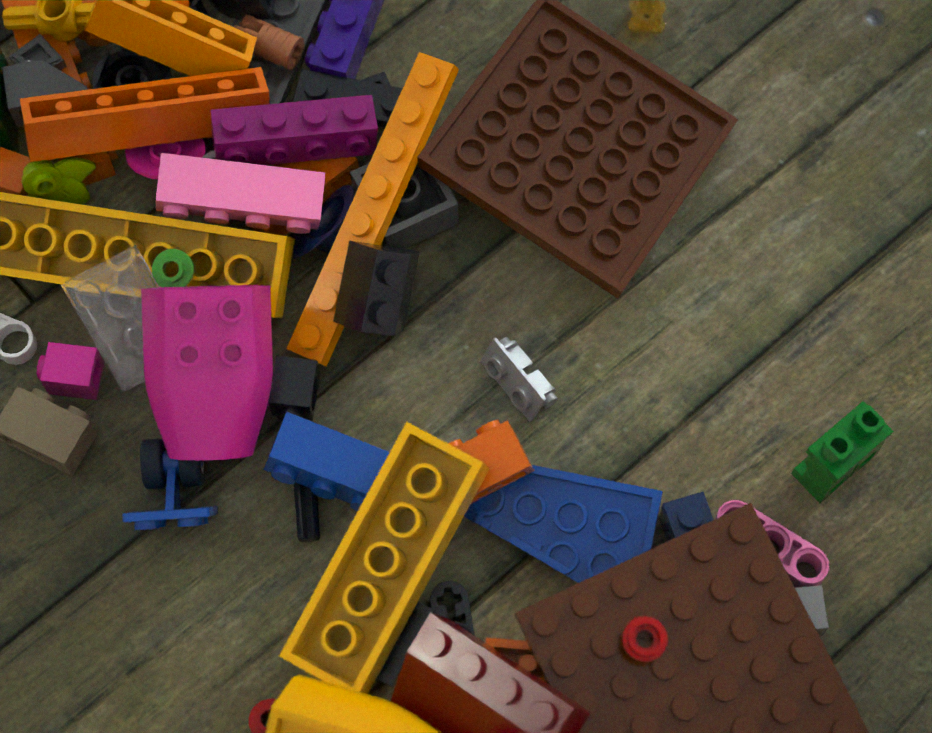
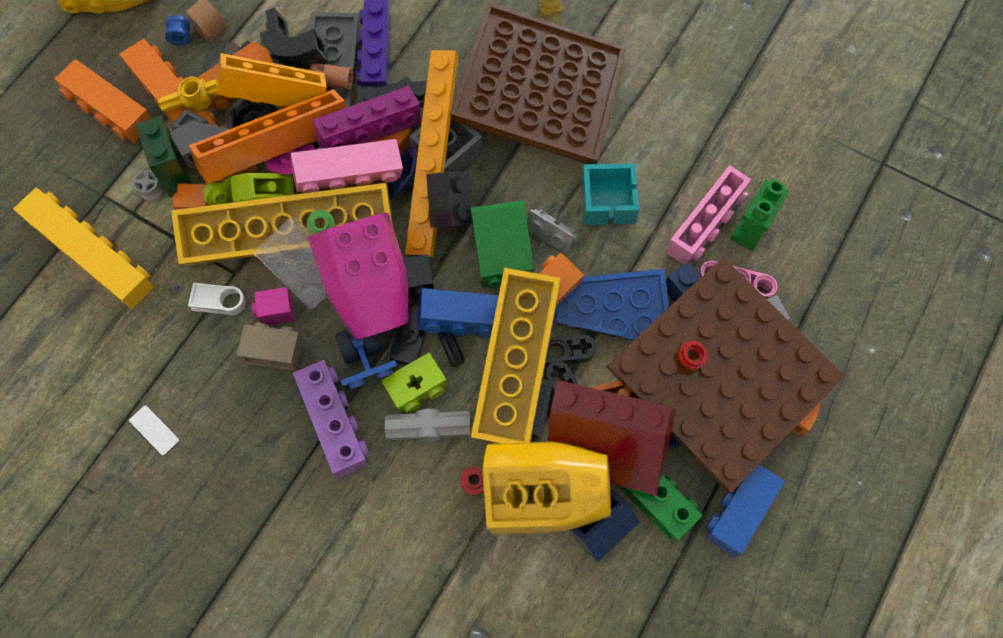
camera: 20 degrees left, 0 degrees up
none -> lime brick [231,173,294,202]
none -> medium lavender brick [293,360,370,479]
none -> lime brick [381,353,447,414]
none -> light grey piece [385,409,471,442]
none -> black plate [389,310,427,365]
none -> green slope [471,200,534,288]
none -> black beam [545,335,596,367]
none -> teal piece [581,163,639,225]
none -> bright pink brick [666,165,751,265]

